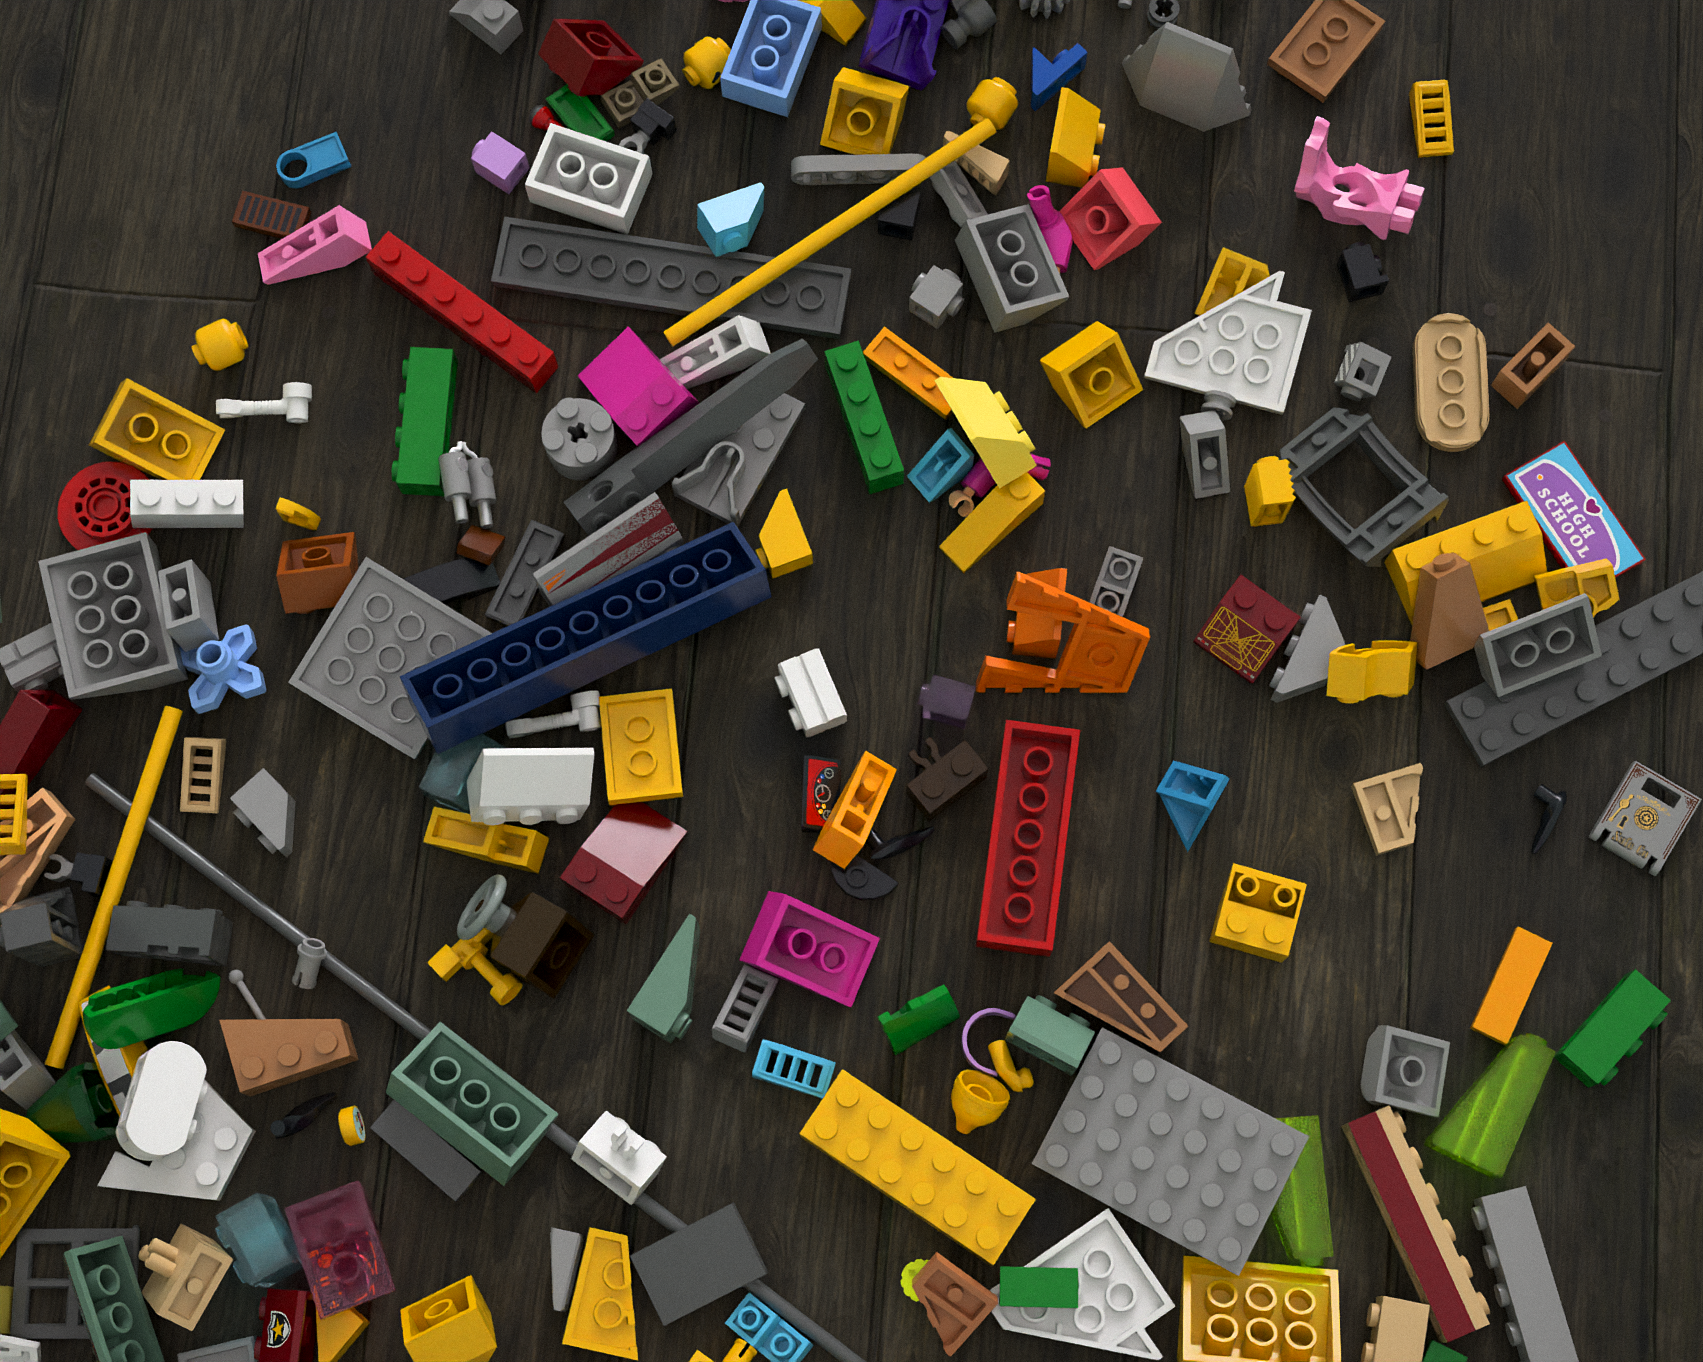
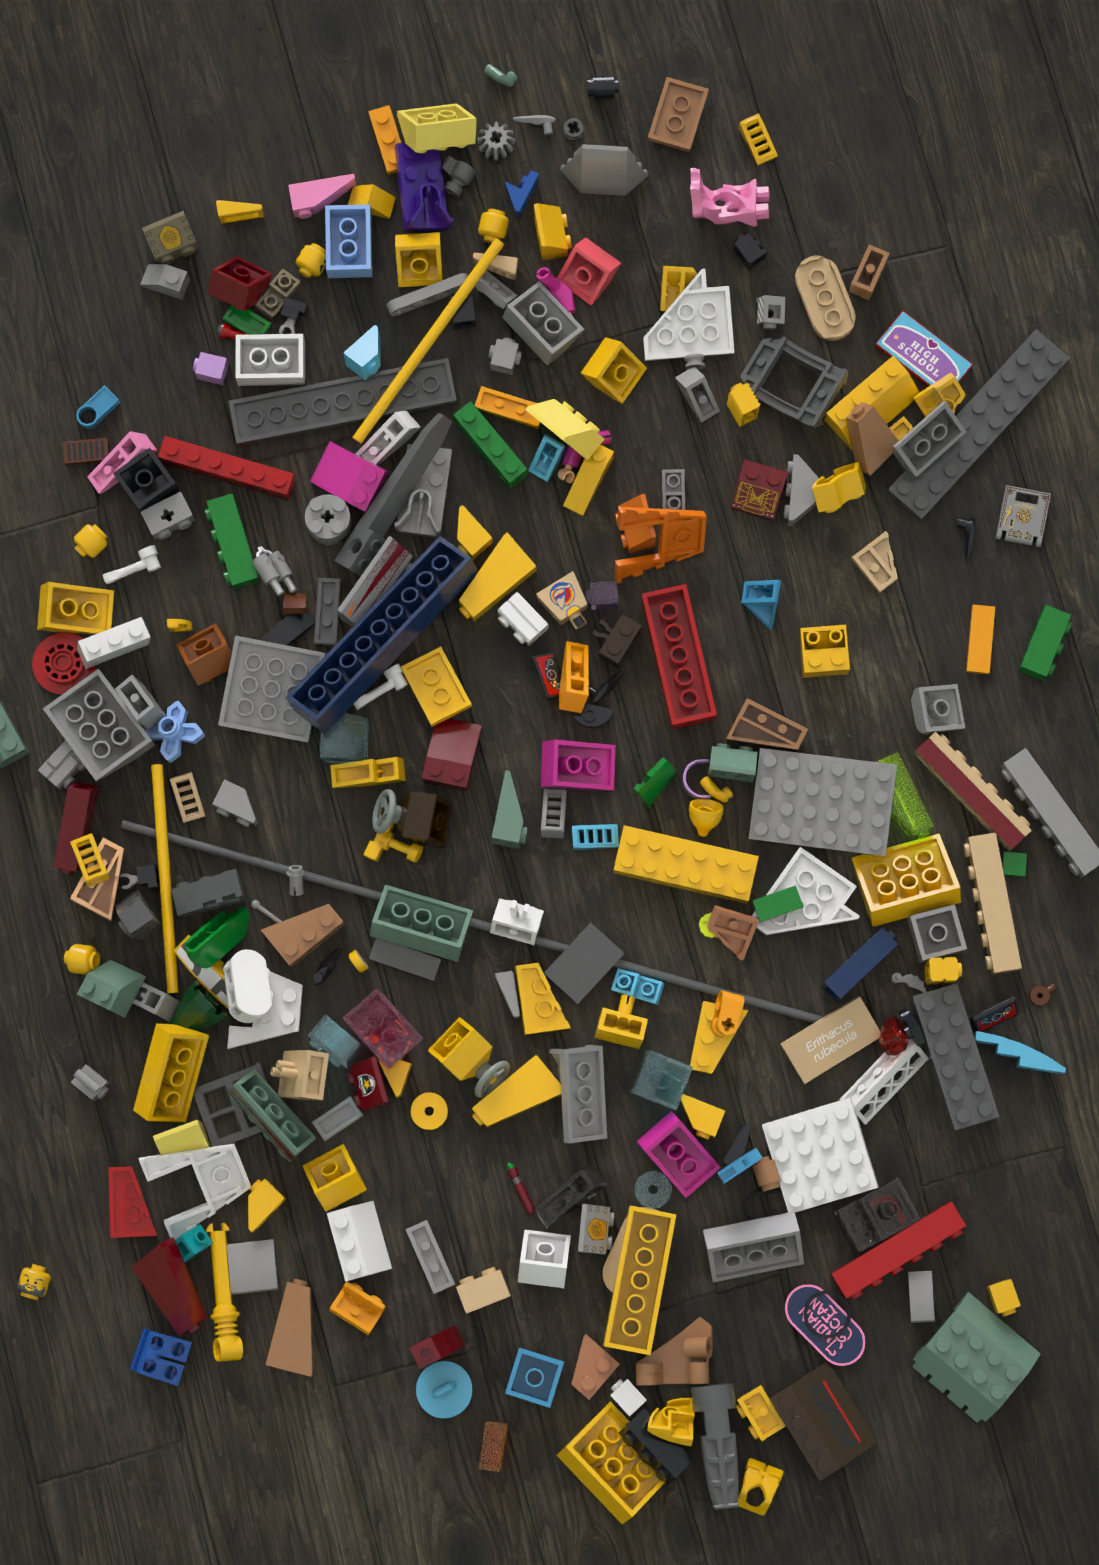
camera: 20 degrees left, 5 degrees up
white slope [466,748,594,825] -> none
clear neon green slope [1424,1033,1556,1179] -> none
none -> black slope [113,448,179,515]
none -> light grey brick [140,492,195,540]
none -> yellow slope [459,532,536,622]
none -> tan torso [536,571,587,630]

